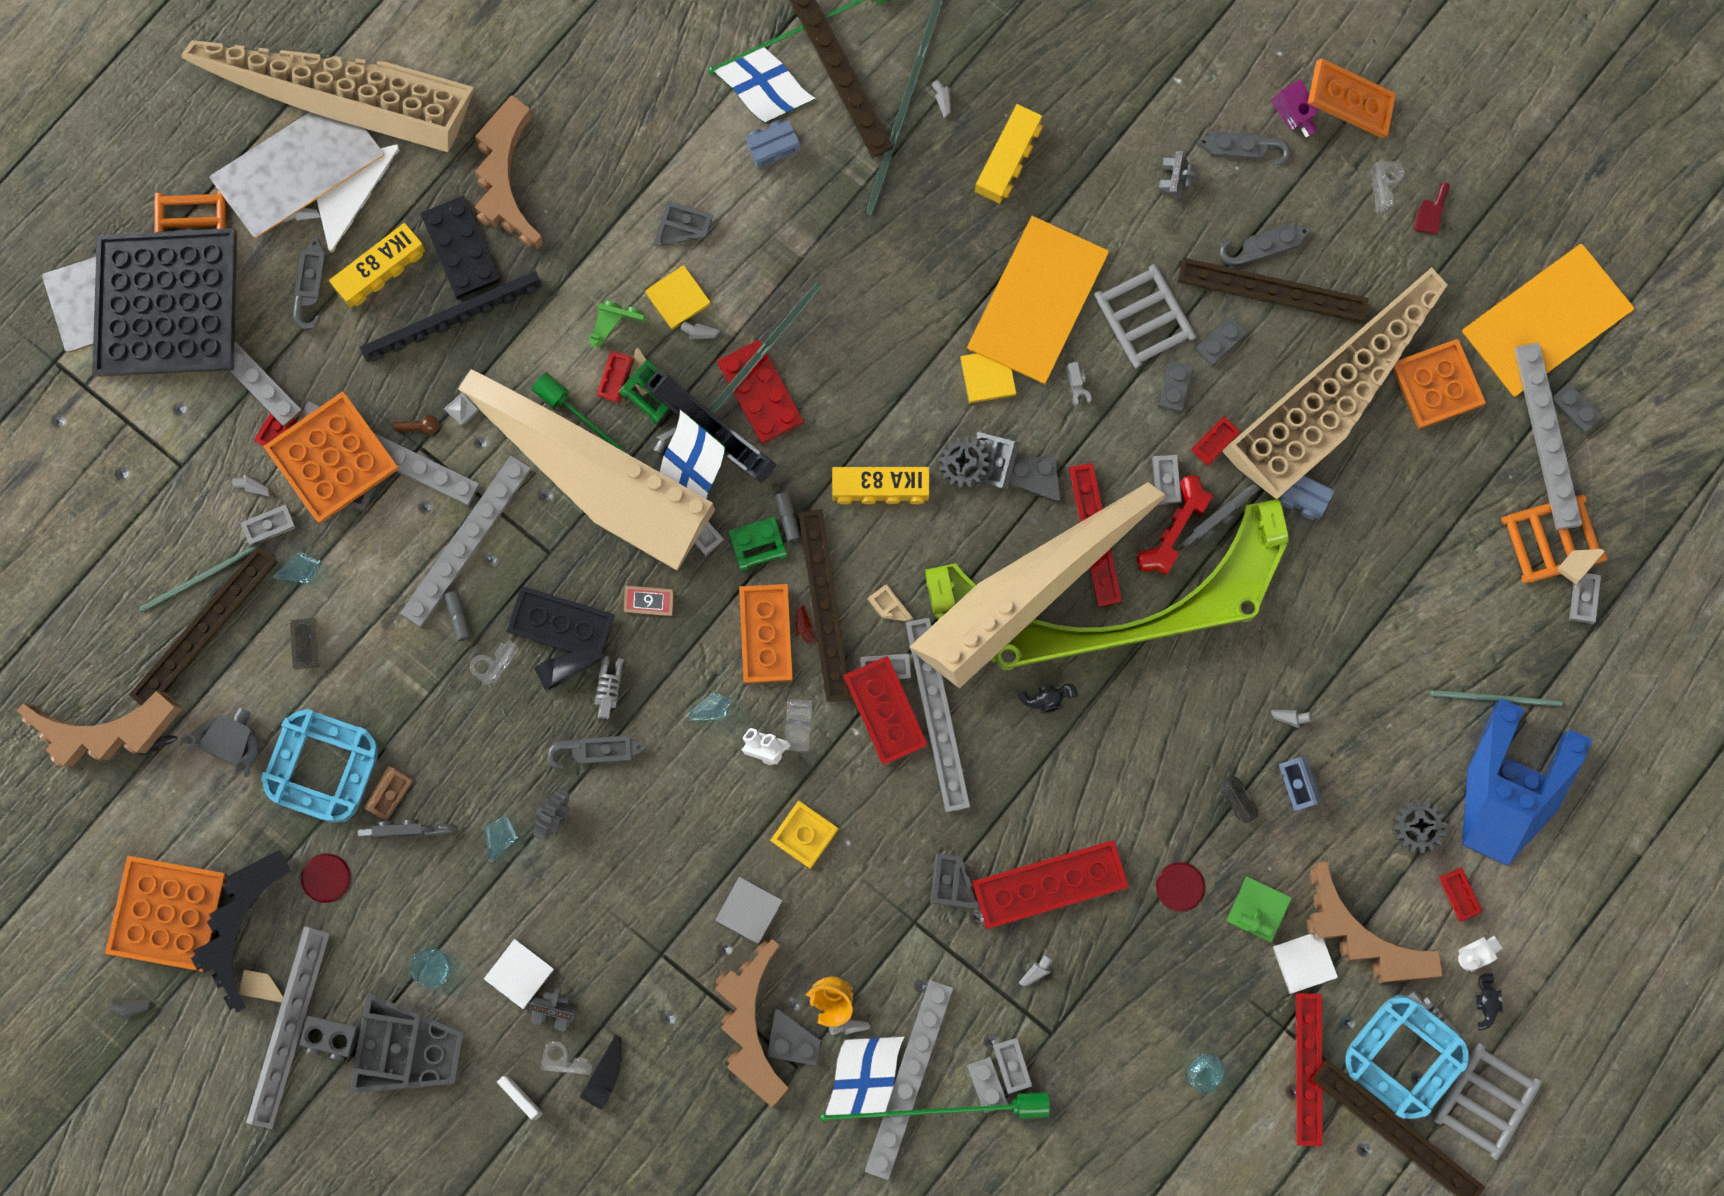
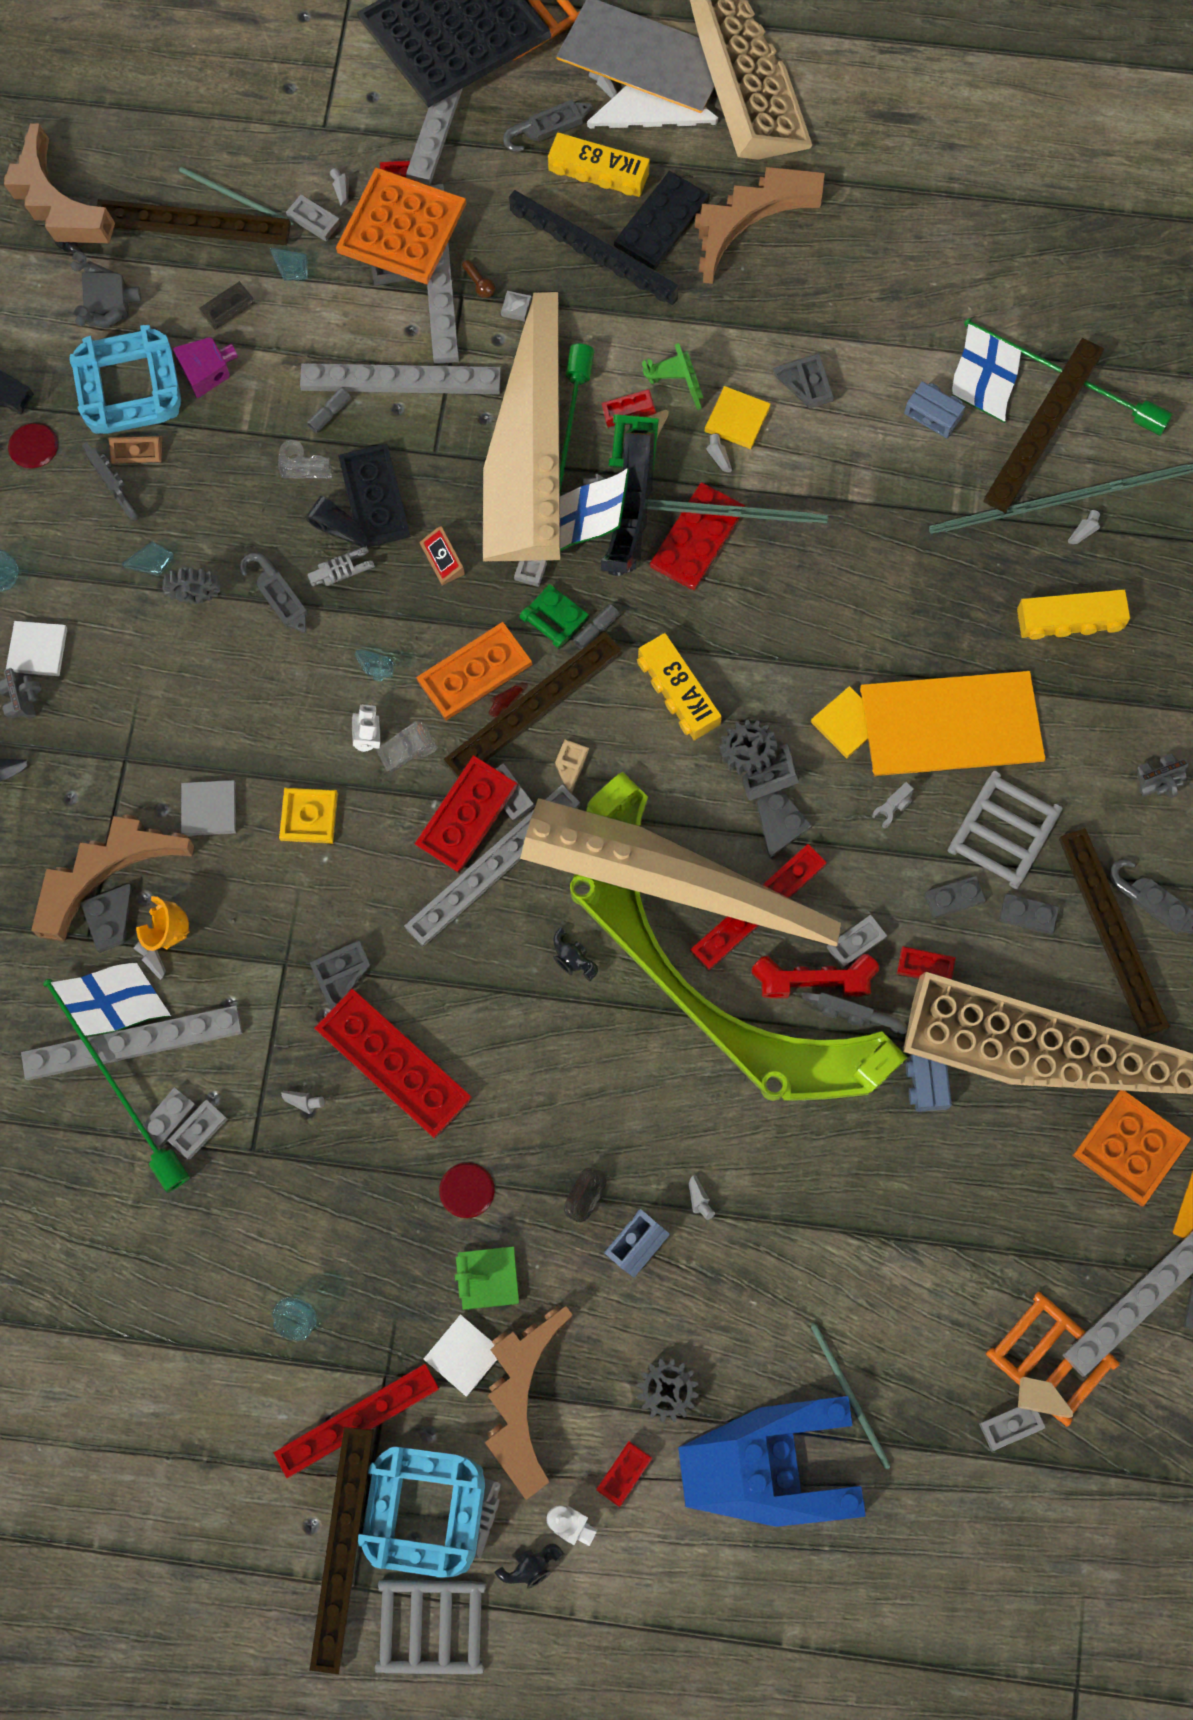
camera: 65 degrees right, 5 degrees down
none -> magenta torso [173,337,238,398]

